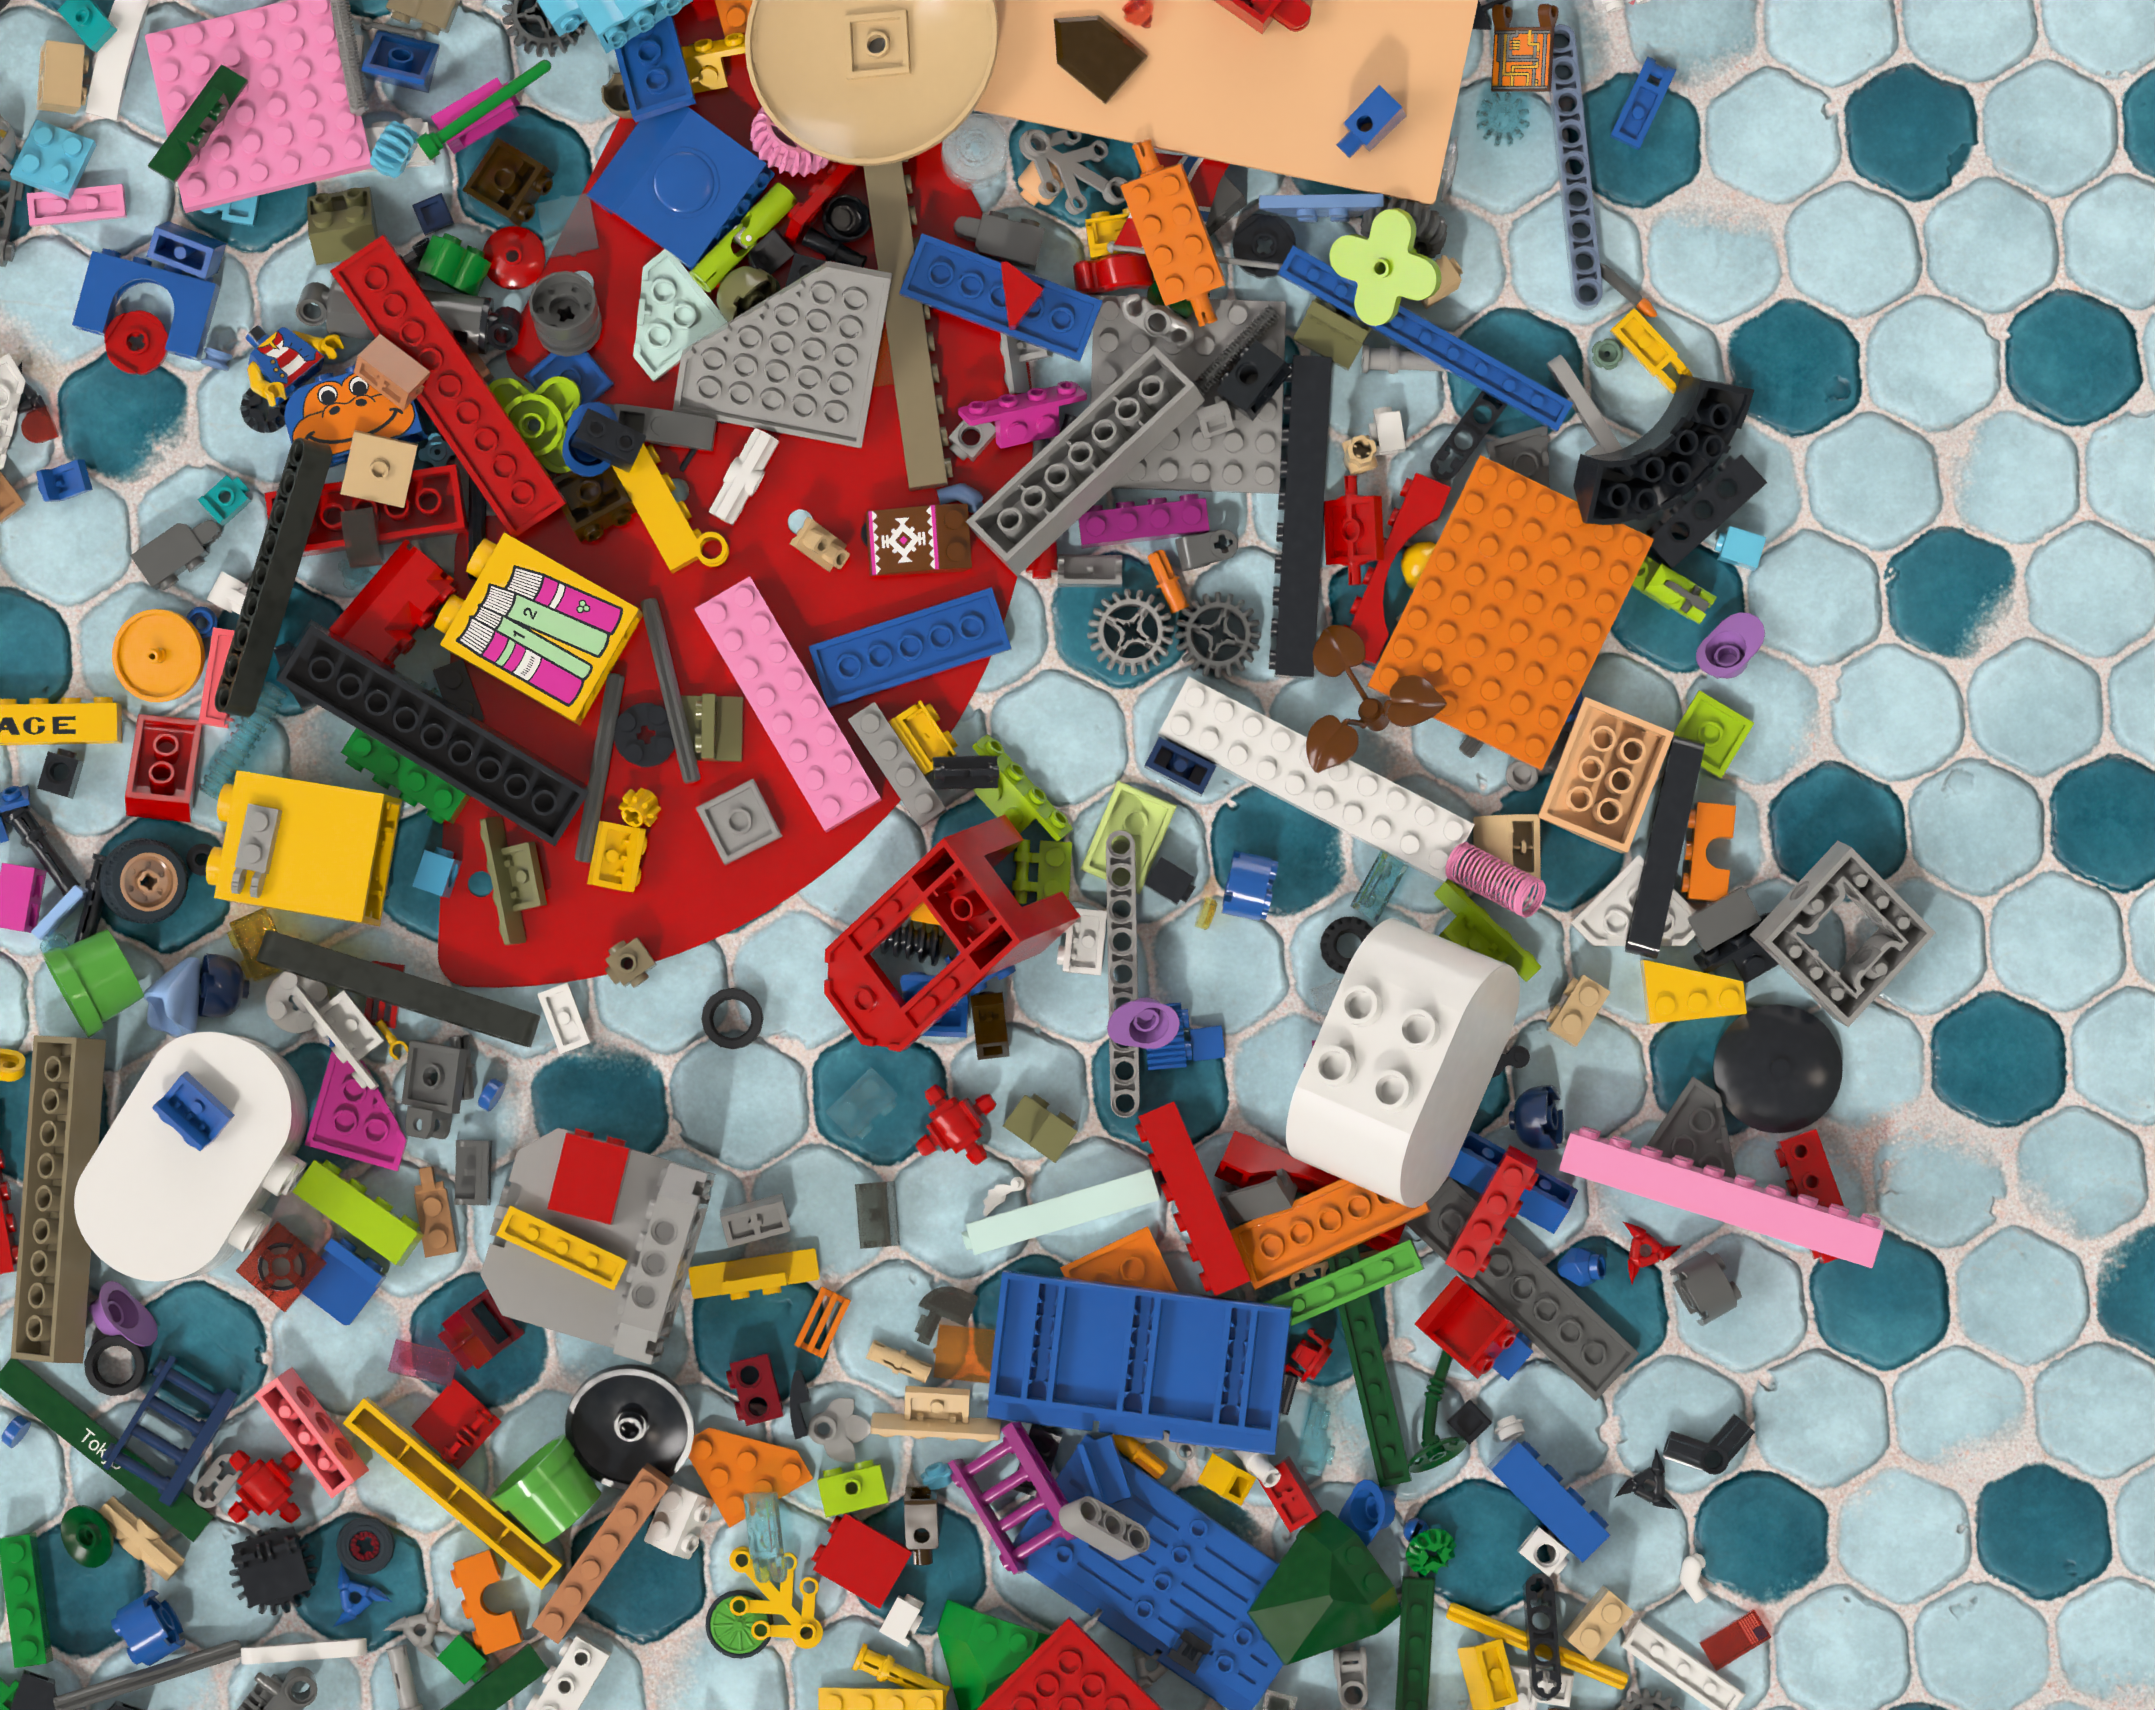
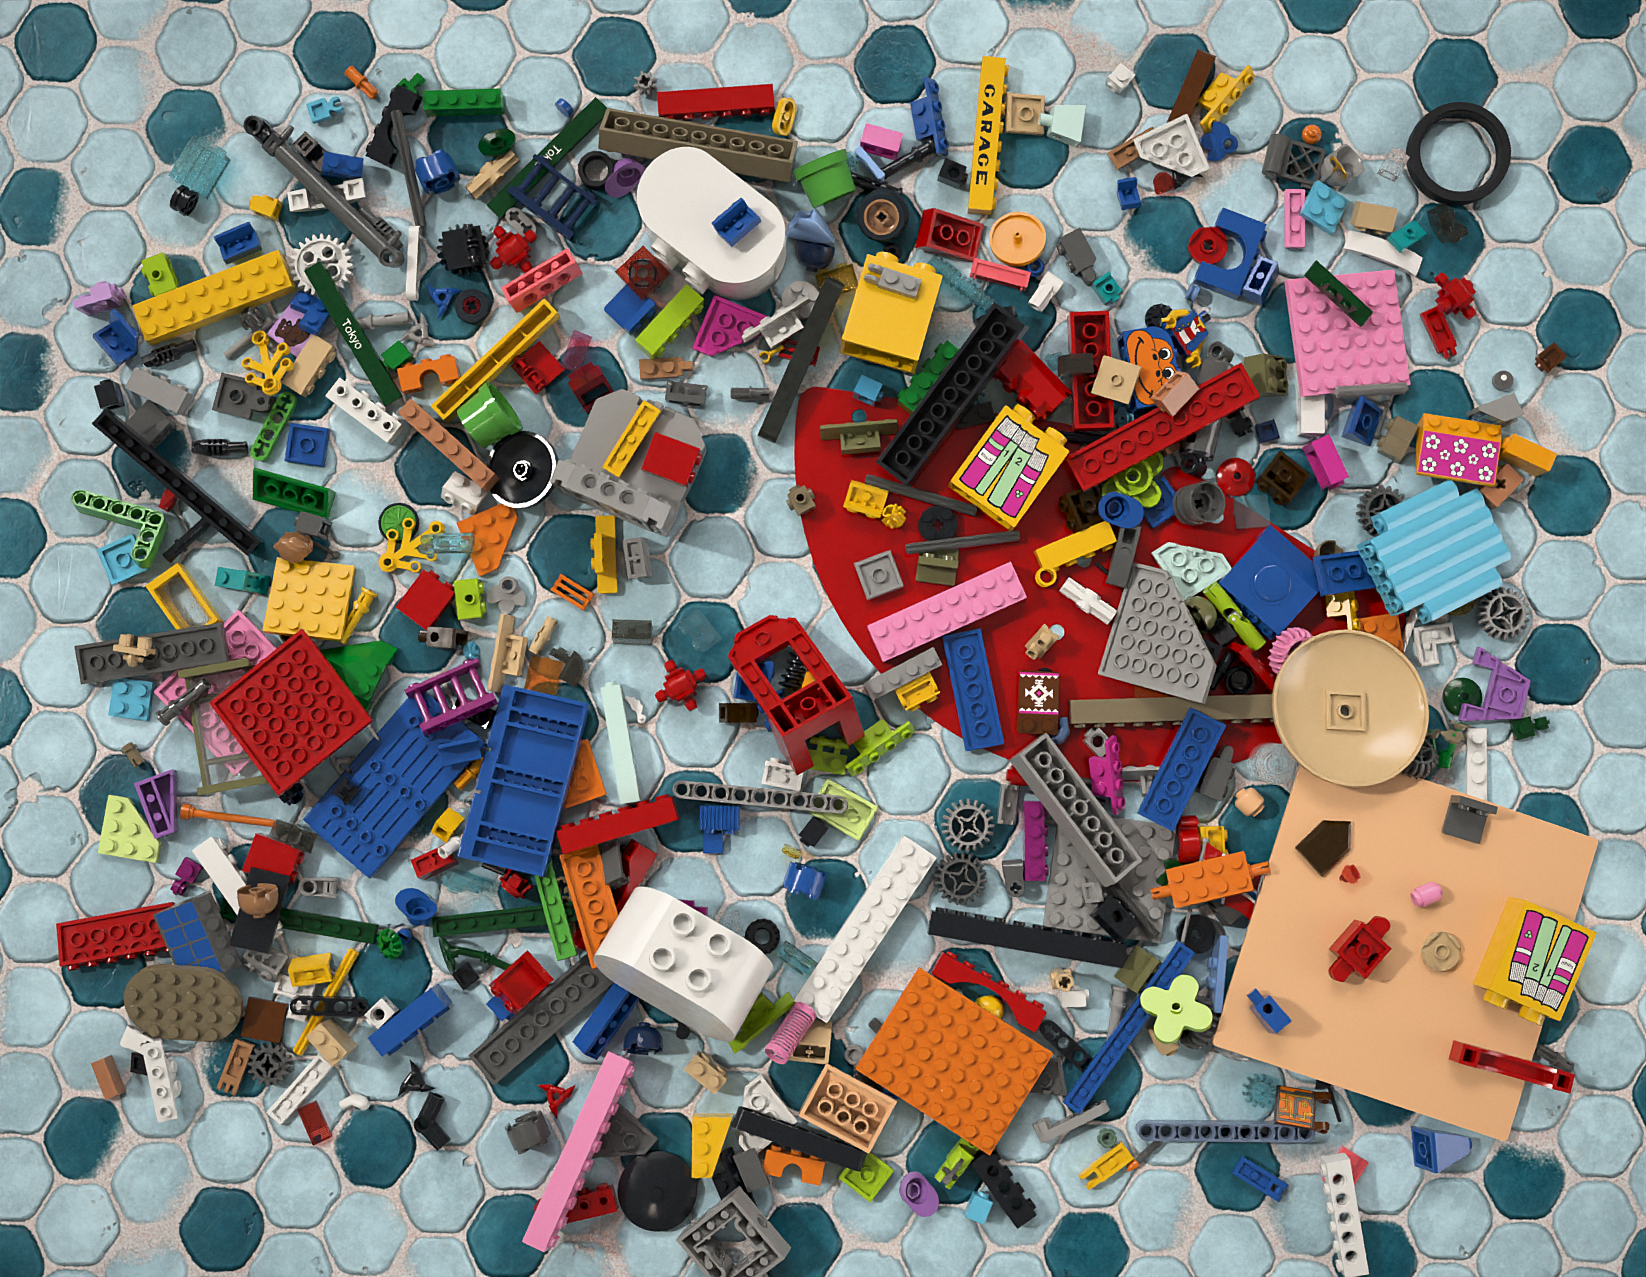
camera: 95 degrees right, 0 degrees up
medium azure plate [201,195,260,227] -> none
pearl dark grey beam [215,438,332,718] -> none
medium azure gear [370,121,419,179] -> none
dark grey plate [401,1040,468,1139] -> none
green piece [415,60,551,161] -> none
green brick [417,233,492,296] -> none
blue tile [478,1078,505,1112] -> none
white plate [537,983,591,1054] -> none
black brick [570,408,646,473] -> none
black tyre [701,988,764,1049] -> none
dark red brick [726,1353,785,1426] -> none
black slope [790,1369,812,1440] -> none
white brick [879,1594,924,1647] -> none
black hinge [933,756,999,789] -> none
red slope [1001,261,1044,330] -> none
olive brick [1003,1093,1078,1163] -> none
light grey plant [1019,129,1127,215] -> none
light grey beam [1059,1496,1150,1561] -> none
medium lavender piece [1107,997,1180,1049] -> none
light grey piece [1121,294,1195,349] -> none
dark blue brick [1144,737,1217,797] -> none
orange axle [1148,549,1190,614] -> none
dark green wedge [1247,1509,1401,1666] -> none
reddish brown plant [1306,625,1447,773] -> none
red plate [1324,475,1384,586] -> none
red brick [1444,1145,1539,1279] -> none
white plate [1494,1415,1525,1442] -> none
blue rock [1557,1247,1606,1287] -> none
black brick [1573,374,1754,525] -> none

